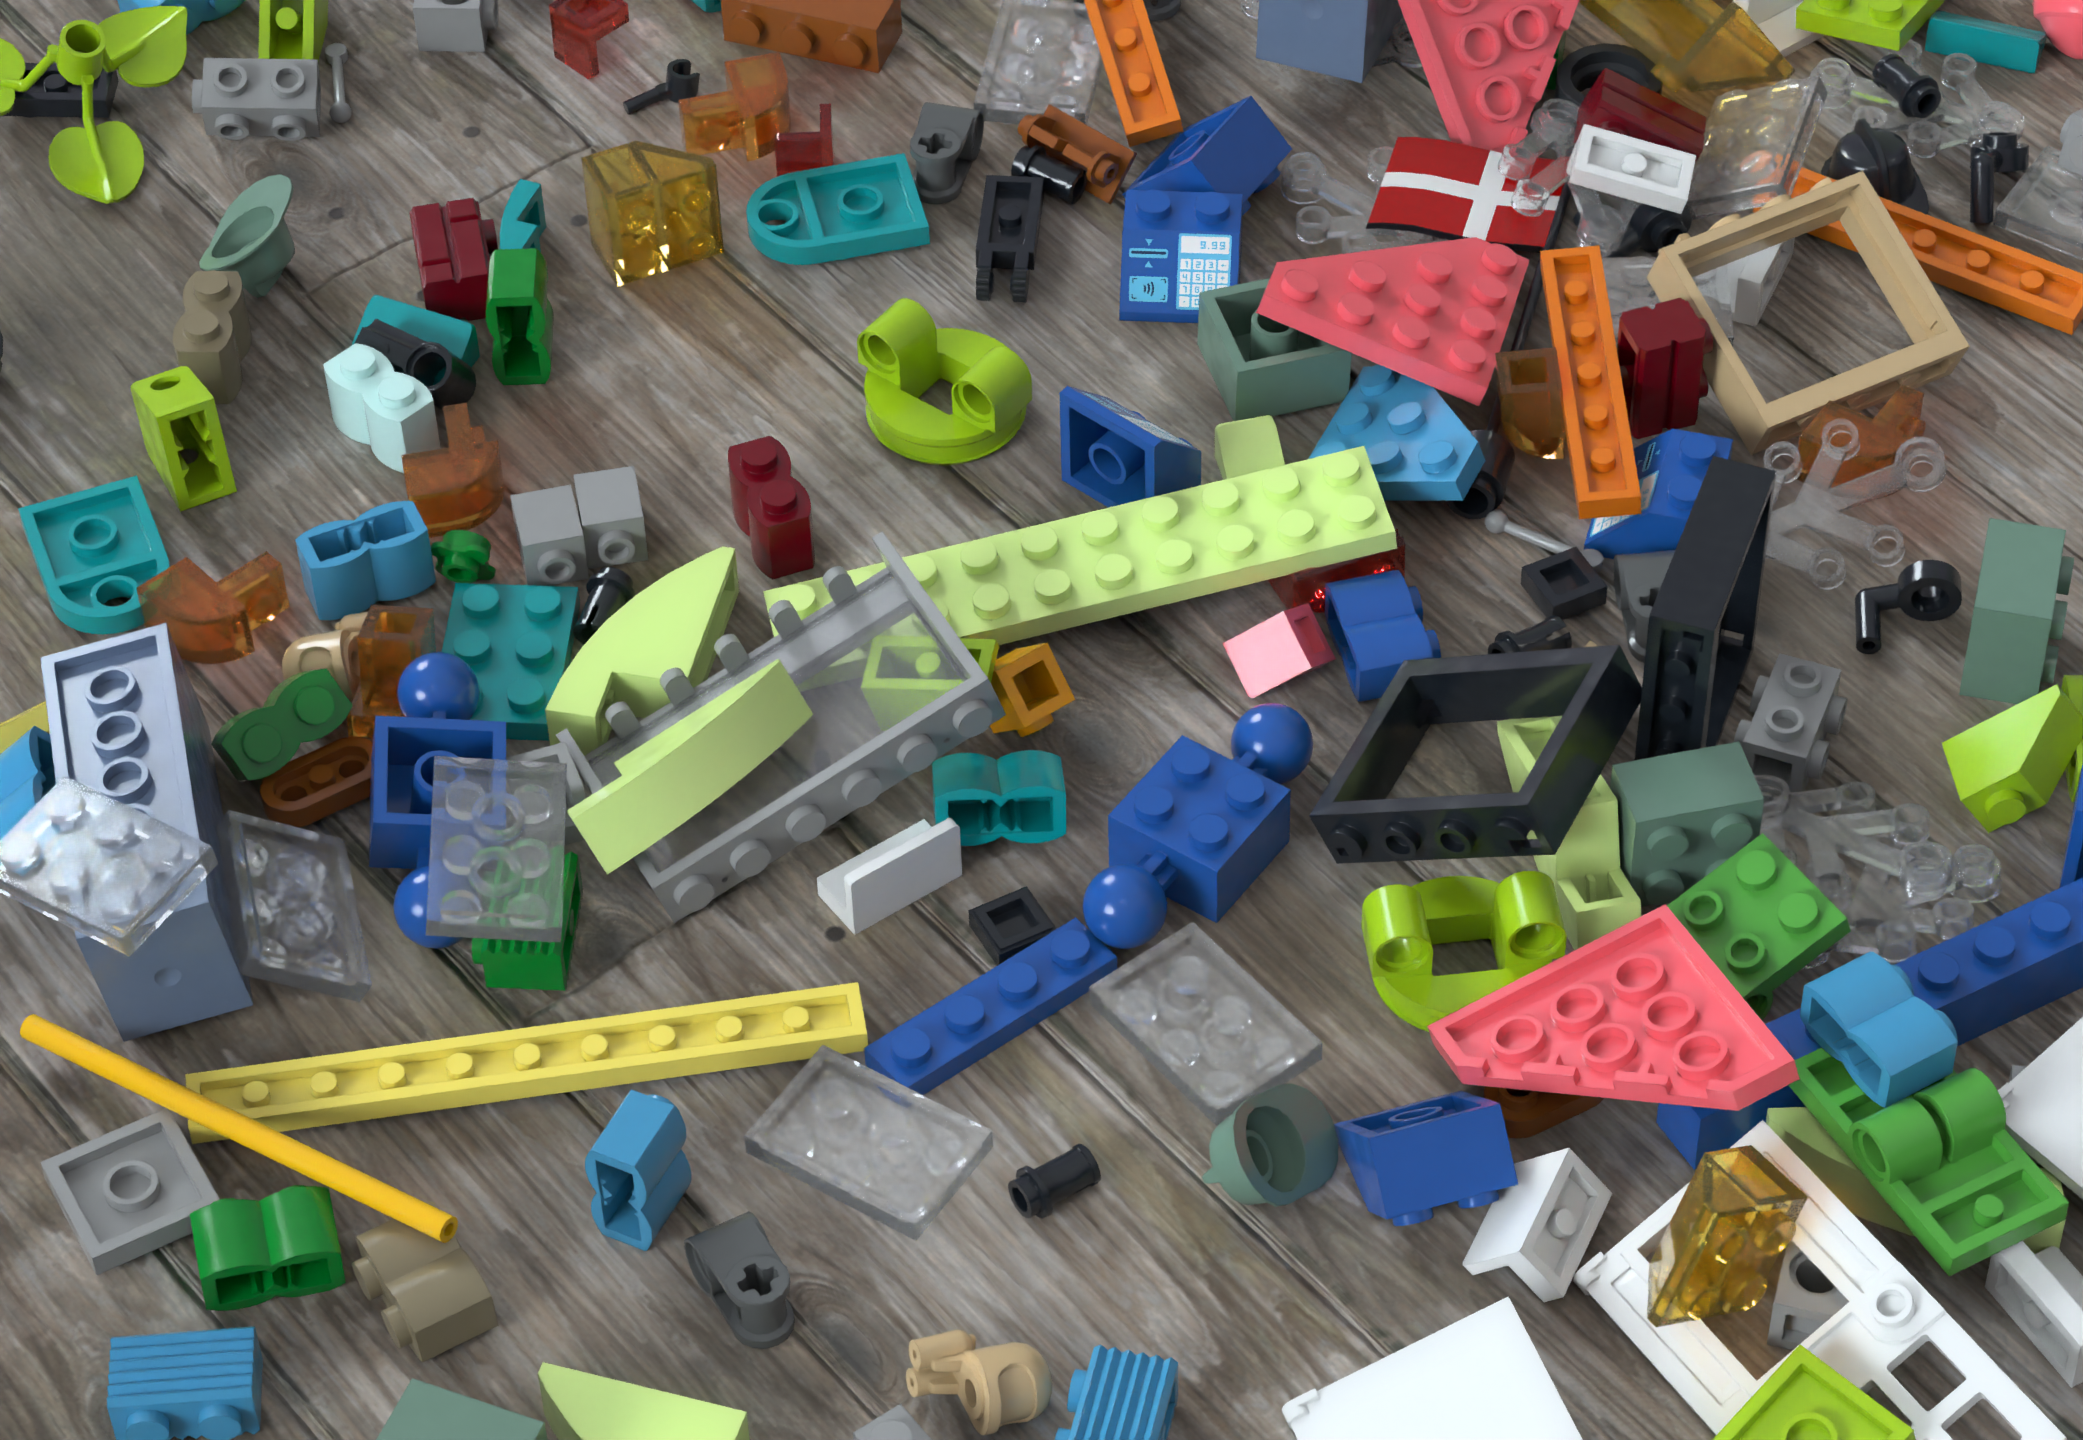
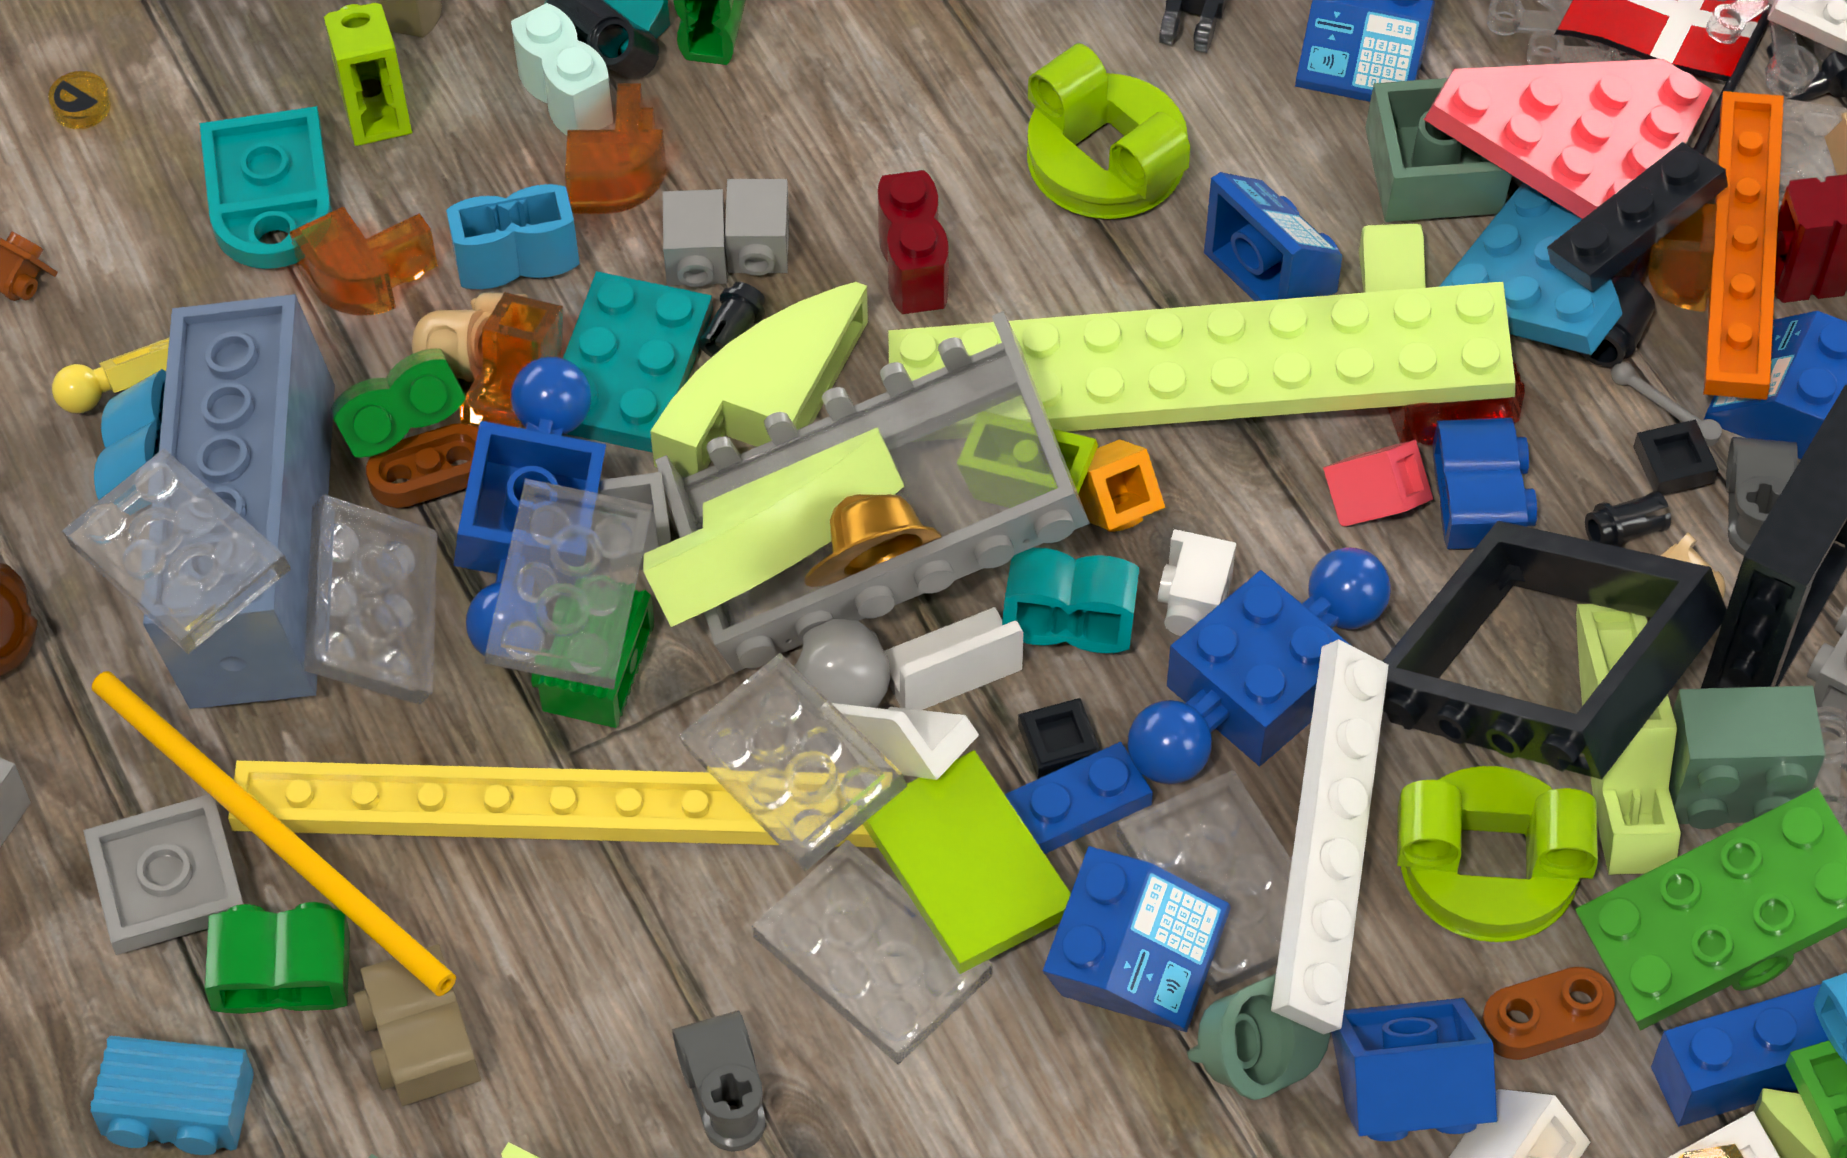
camera: 10 degrees right, 10 degrees up
green plate [431,530,496,583] -> none
dark azure brick [585,1090,692,1251] -> none
black pin [1008,1143,1101,1219] -> none
coral plate [1427,904,1800,1111] -> none
none -> clear plate [679,653,907,871]
none -> light grey hair [790,619,890,723]
none -> pearl gold piece [804,494,941,587]
none -> white panel [823,703,979,780]
none -> lime tile [859,750,1071,974]
none -> blue slope [1043,846,1231,1032]
none -> white brick [1158,529,1236,636]
none -> white plate [1271,639,1389,1035]
none -> black plate [1547,142,1728,292]

